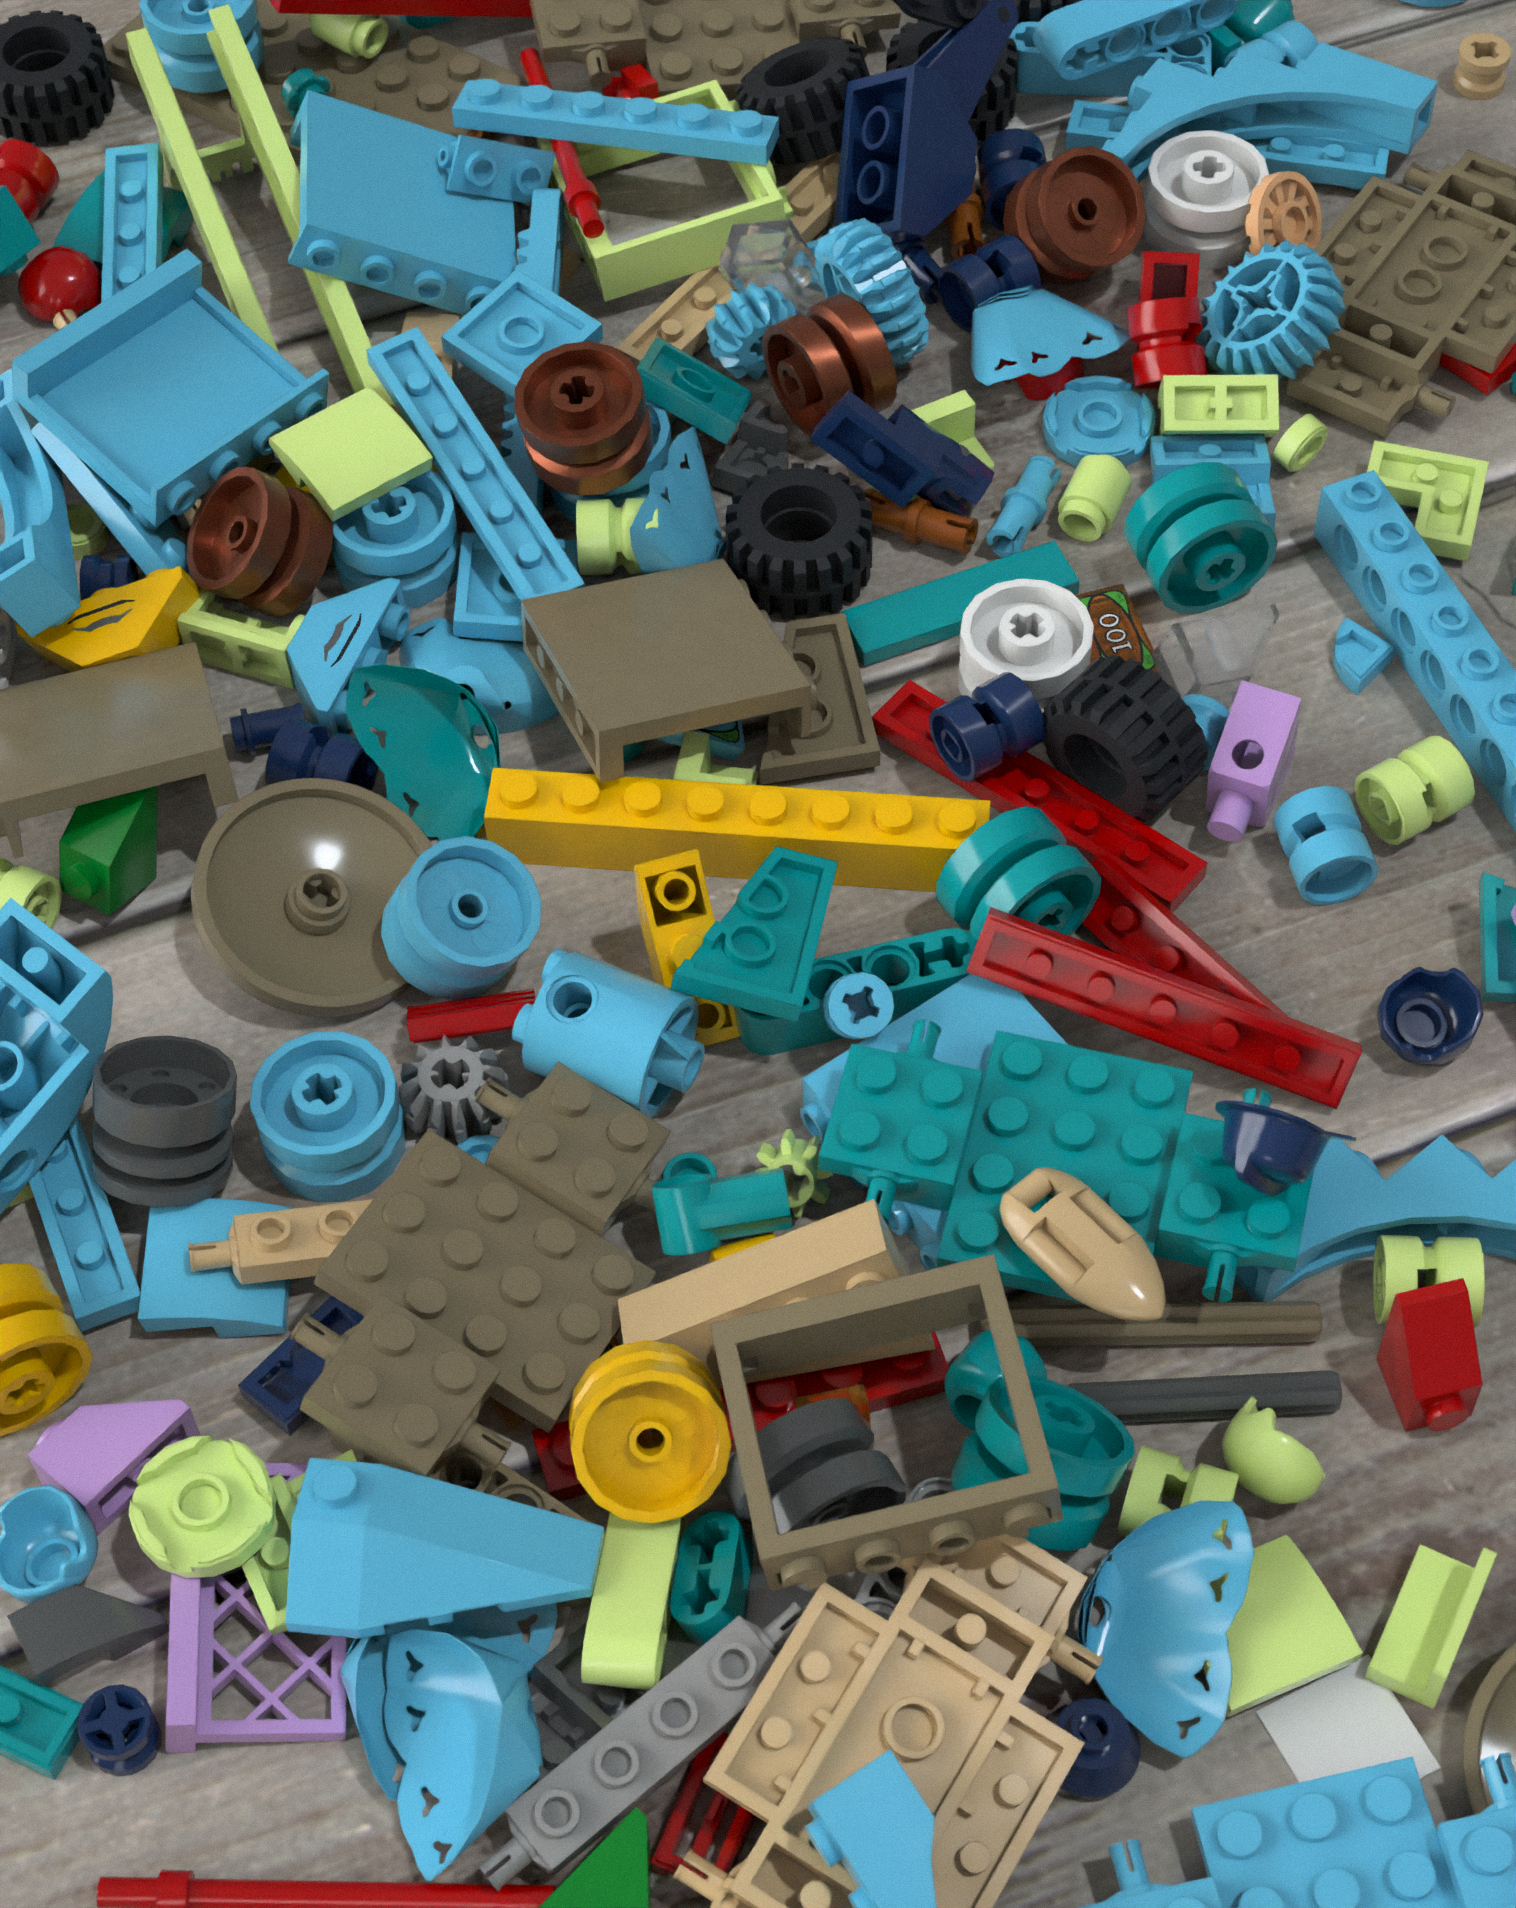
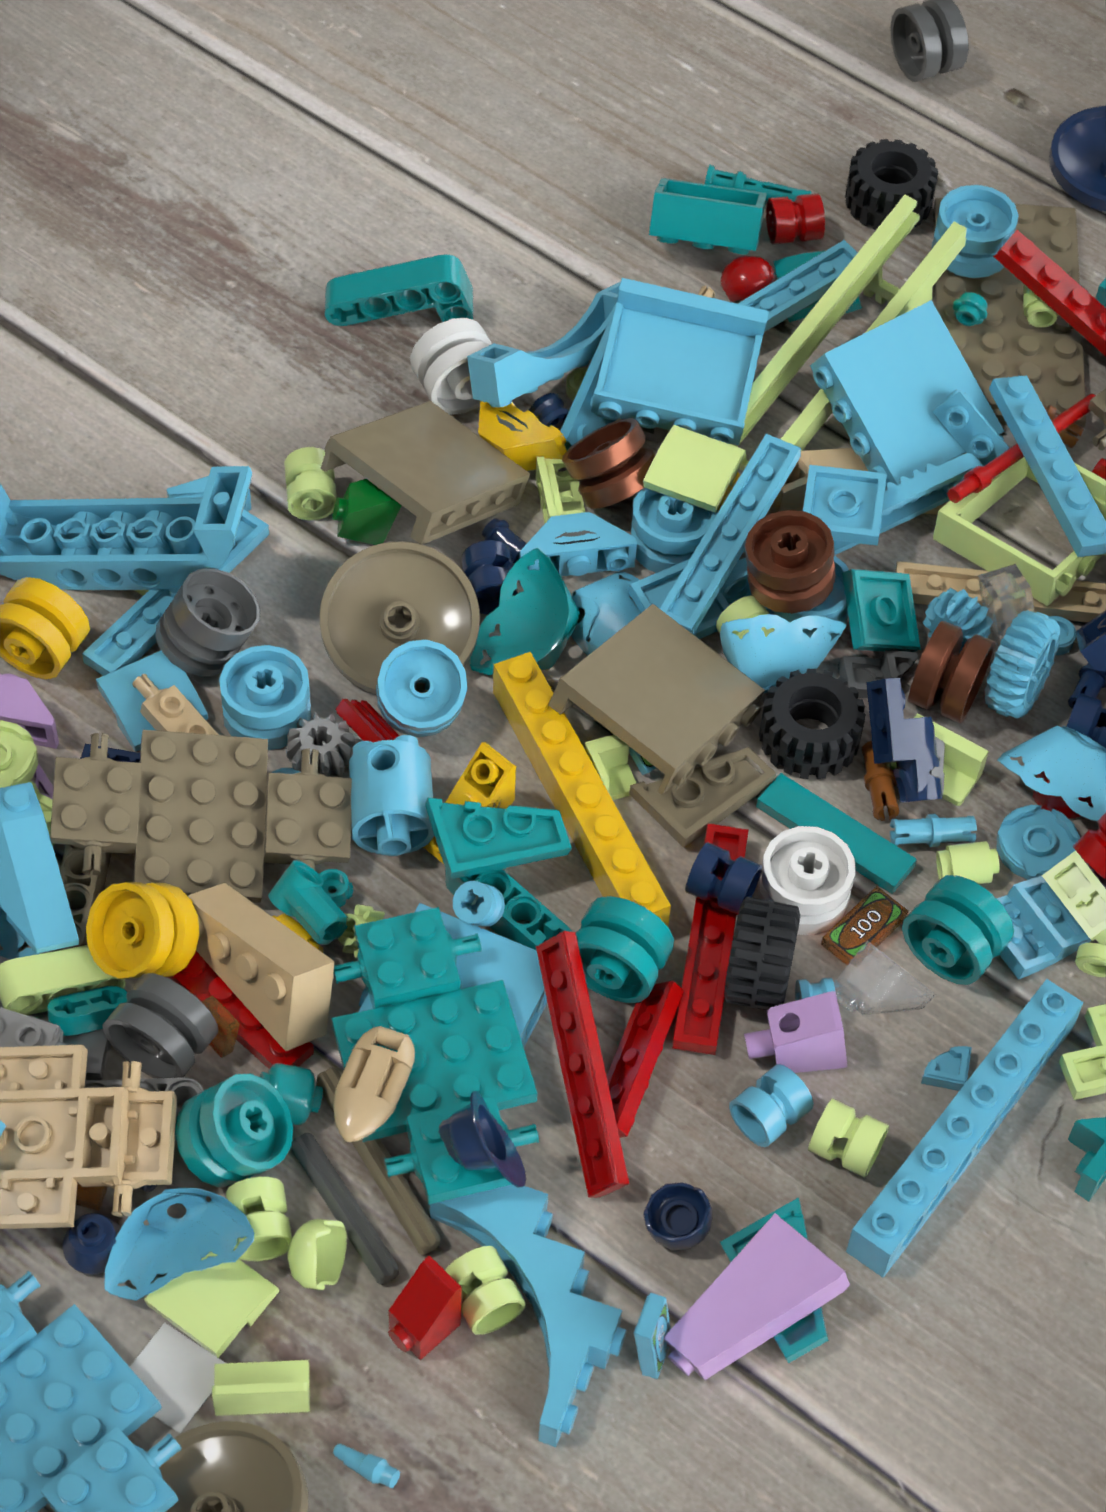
camera: 55 degrees right, 0 degrees up
dark tan window [710,1254,1064,1591] -> none

